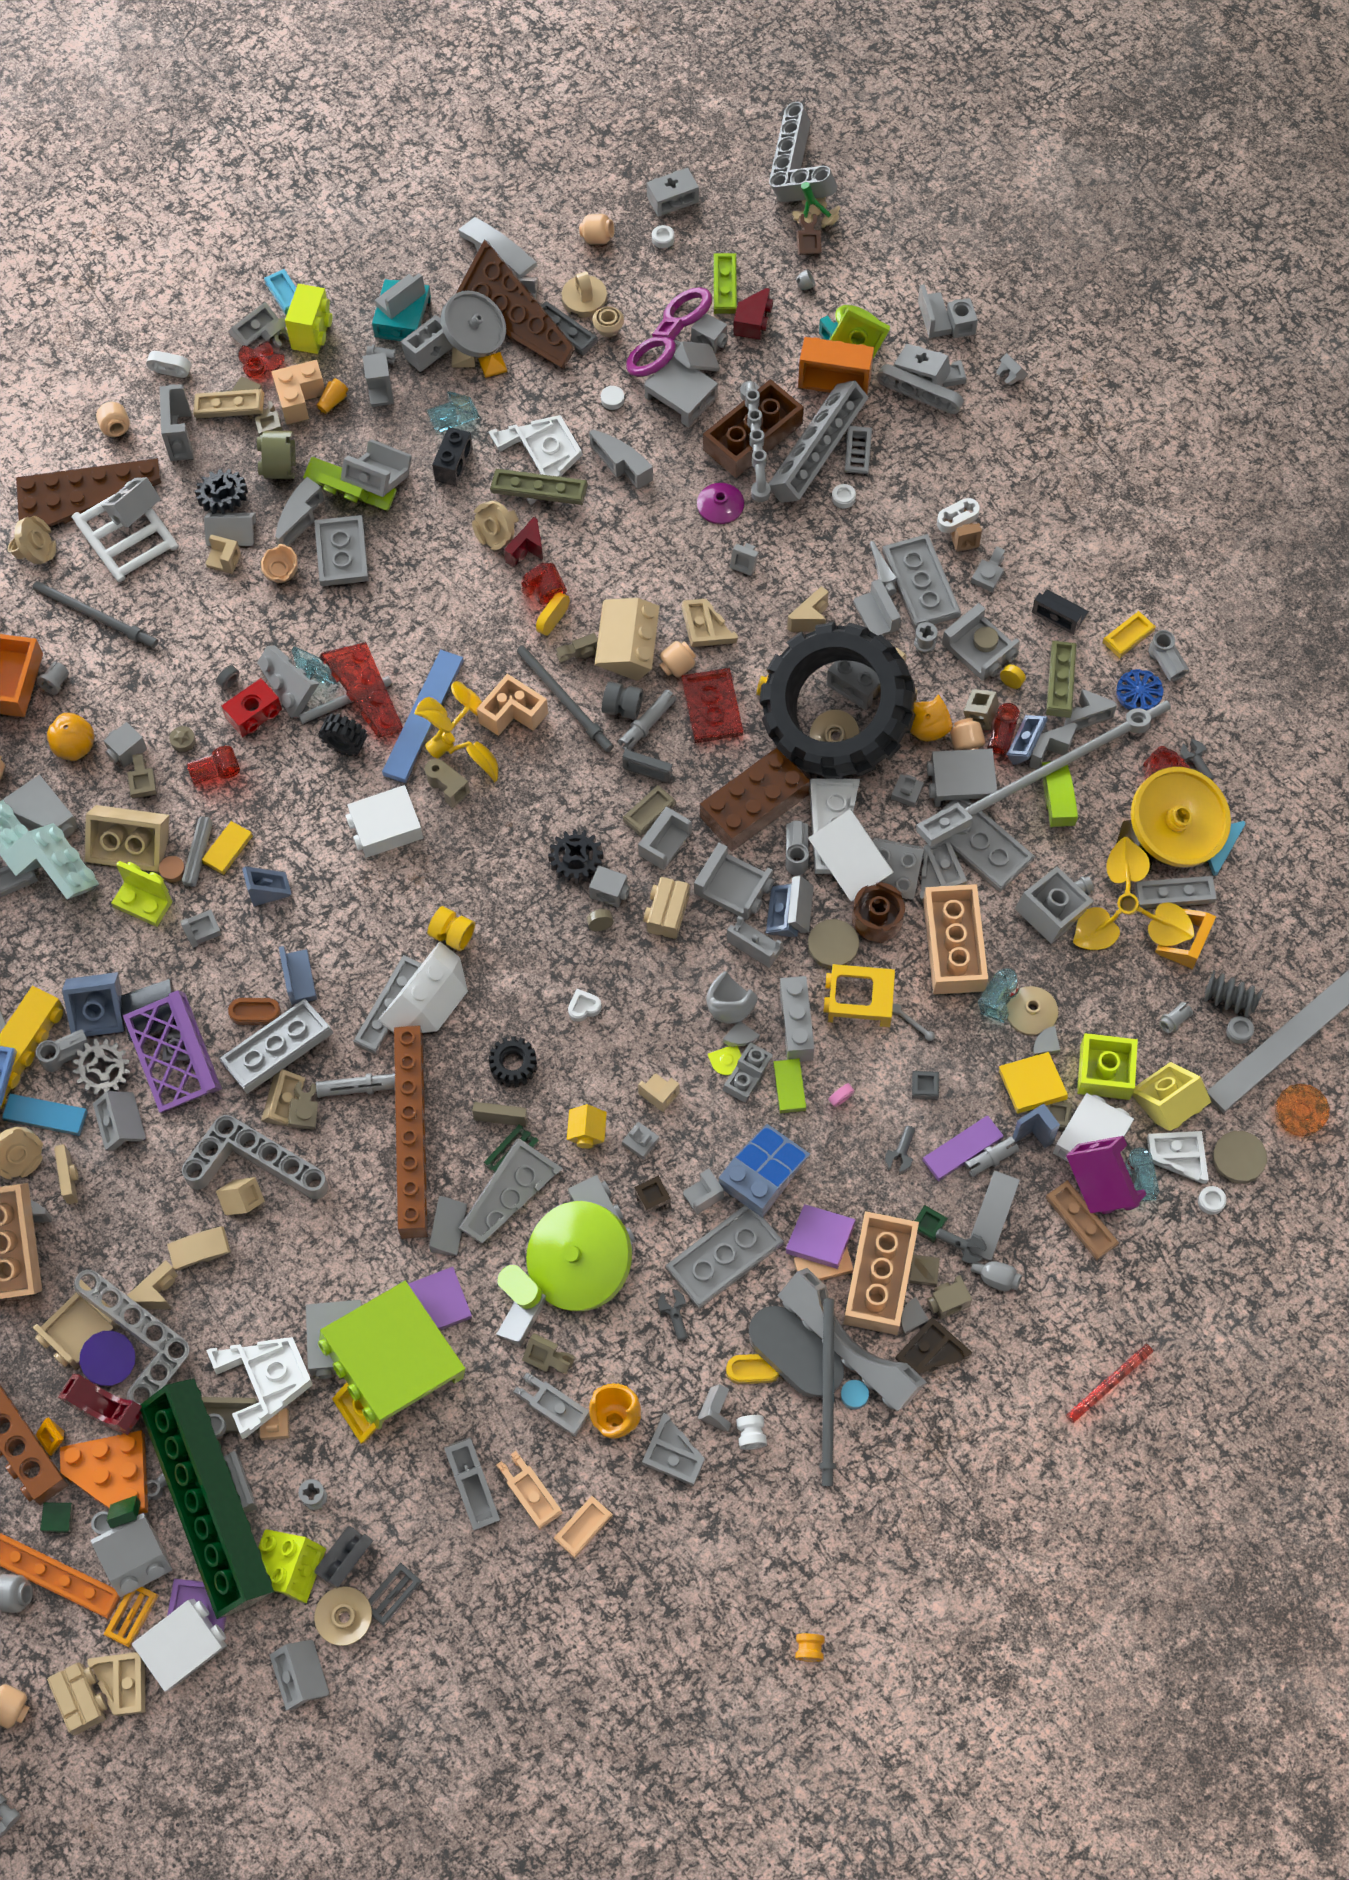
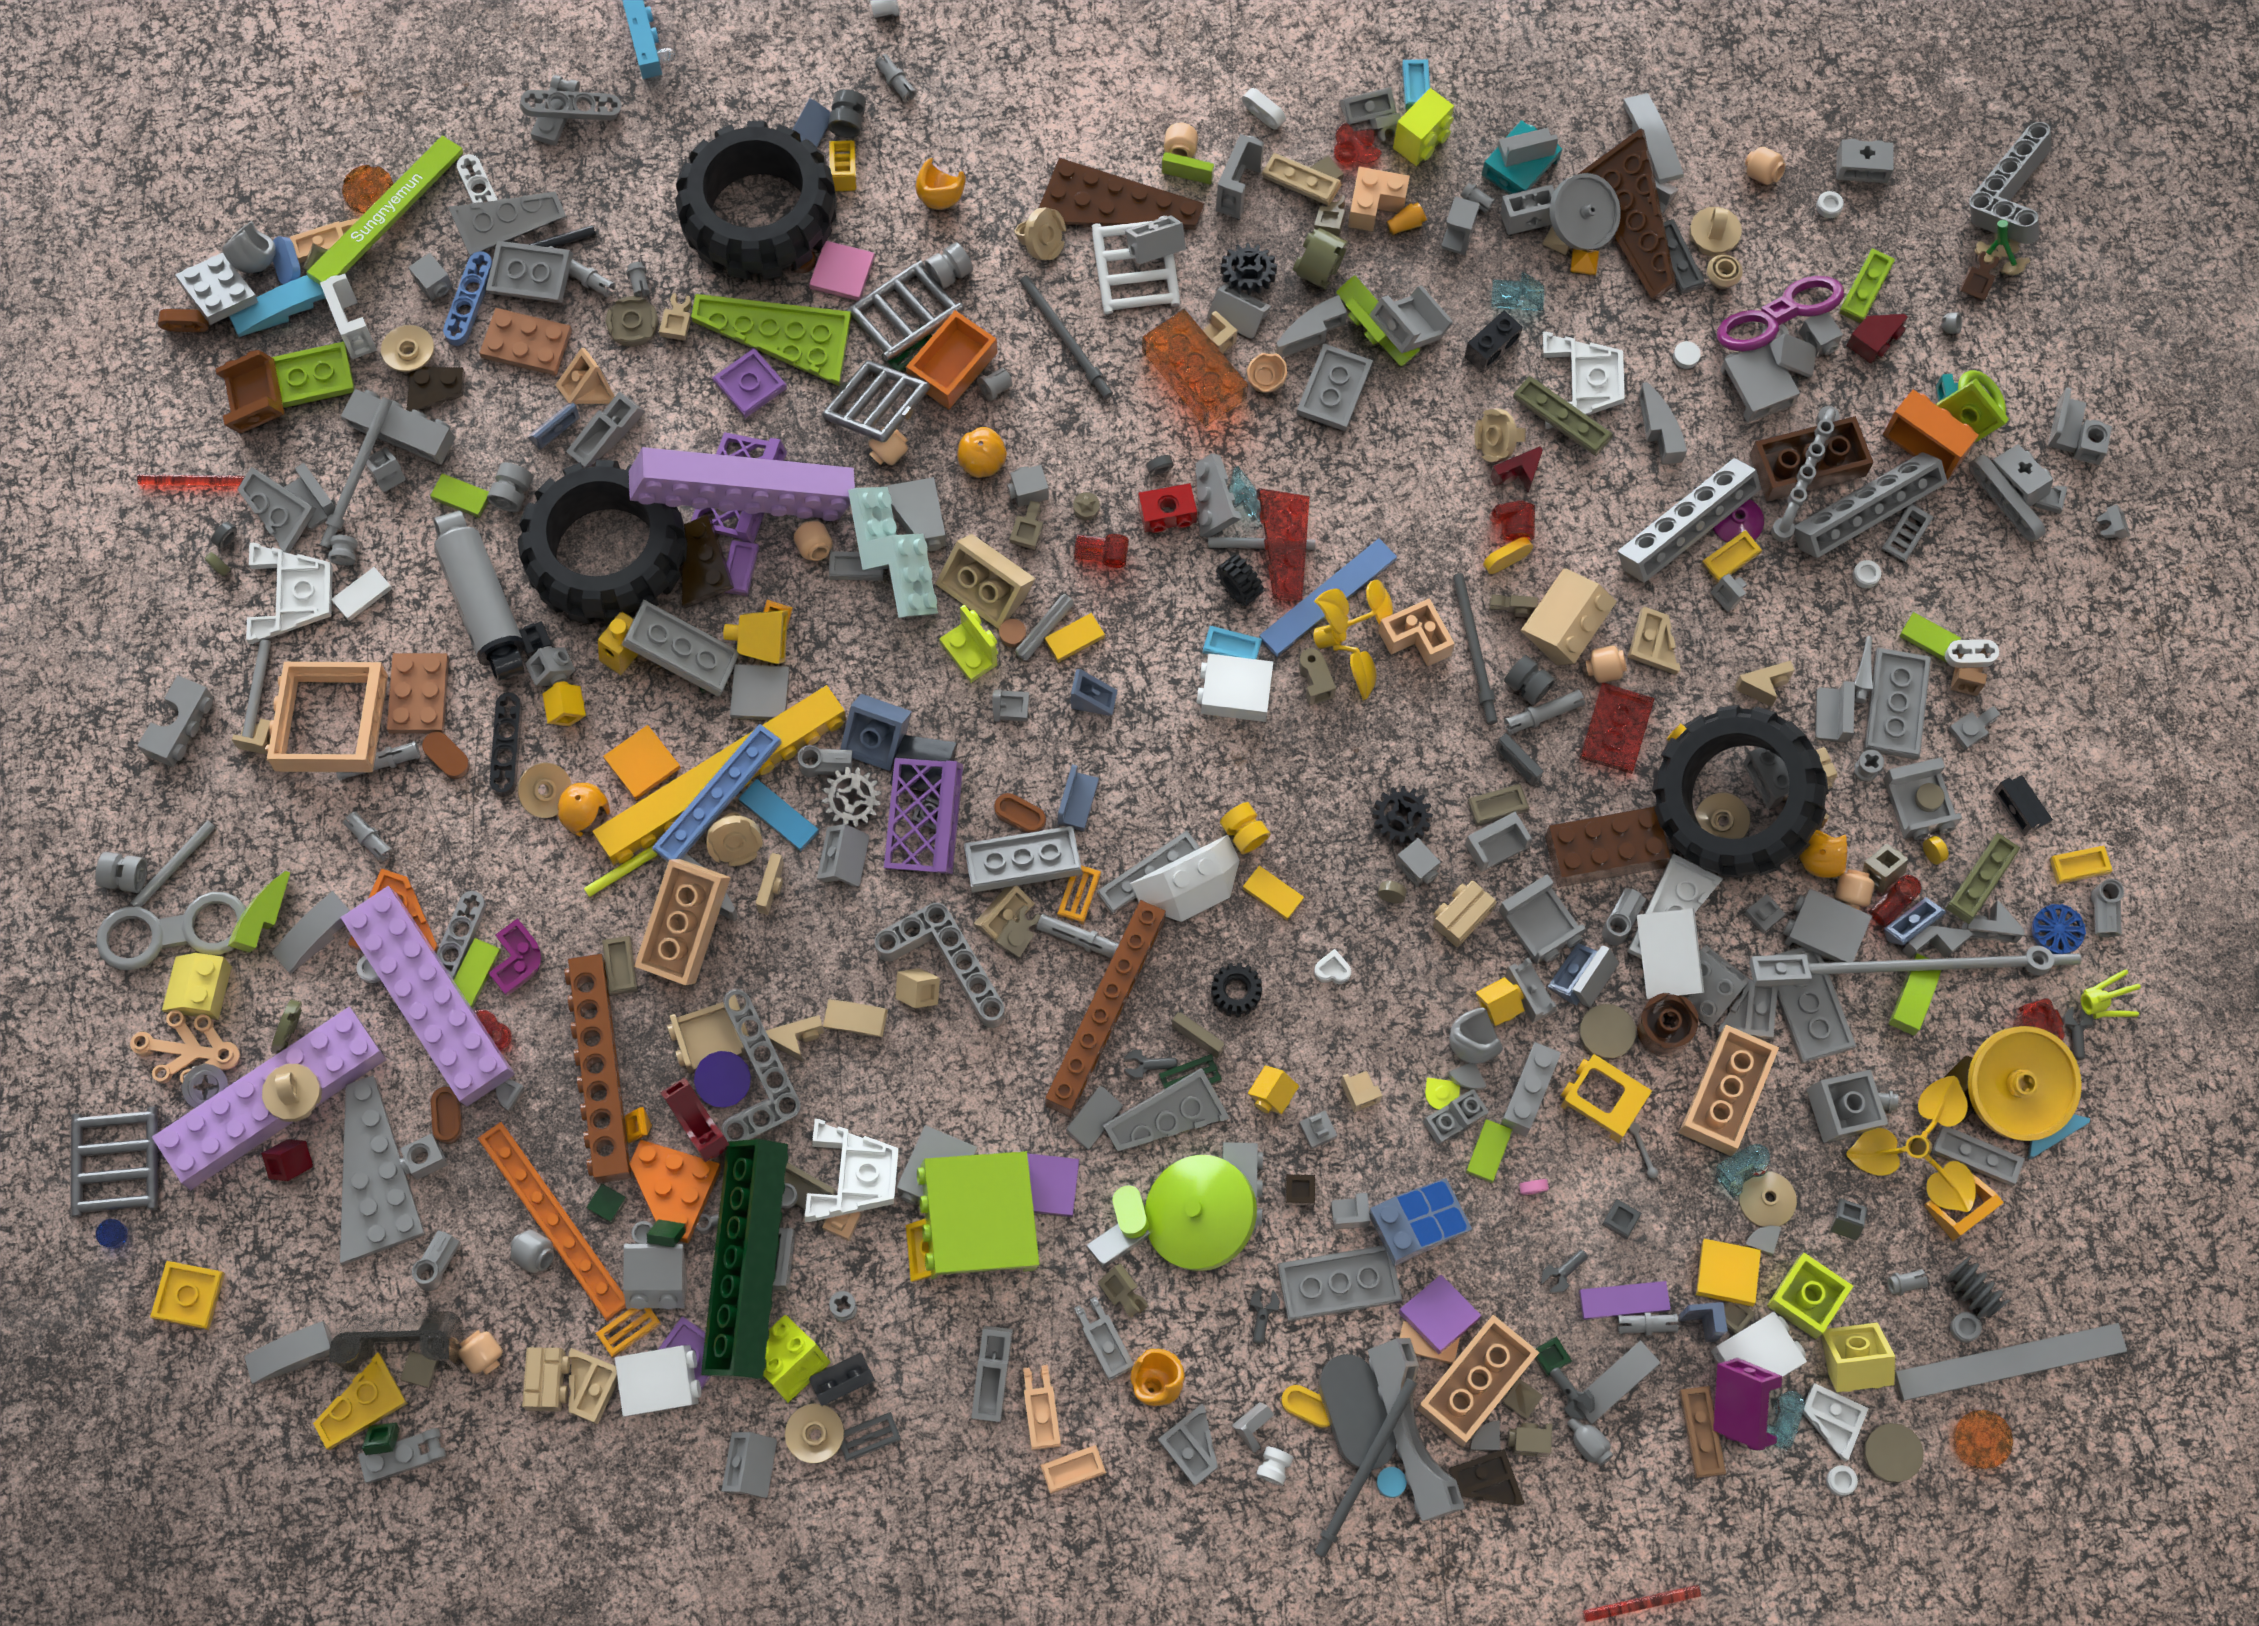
camera: 25 degrees right, 5 degrees up
none -> light orange tile [1057,865,1101,925]
none -> dark grey bar [1123,1049,1178,1080]
none -> clear orange brick [1142,309,1248,427]
none -> lime tile [1162,152,1214,185]
none -> medium azure tile [1203,626,1262,660]
none -> yellow tile [1243,865,1304,921]
none -> yellow brick [1476,977,1525,1026]
none -> light grey brick [1617,458,1761,583]
none -> yellow tile [1702,530,1762,583]
none -> dark grey slope [1831,1198,1867,1240]
none -> lime tile [1899,612,1961,663]
none -> neon yellow plant [2081,969,2141,1019]

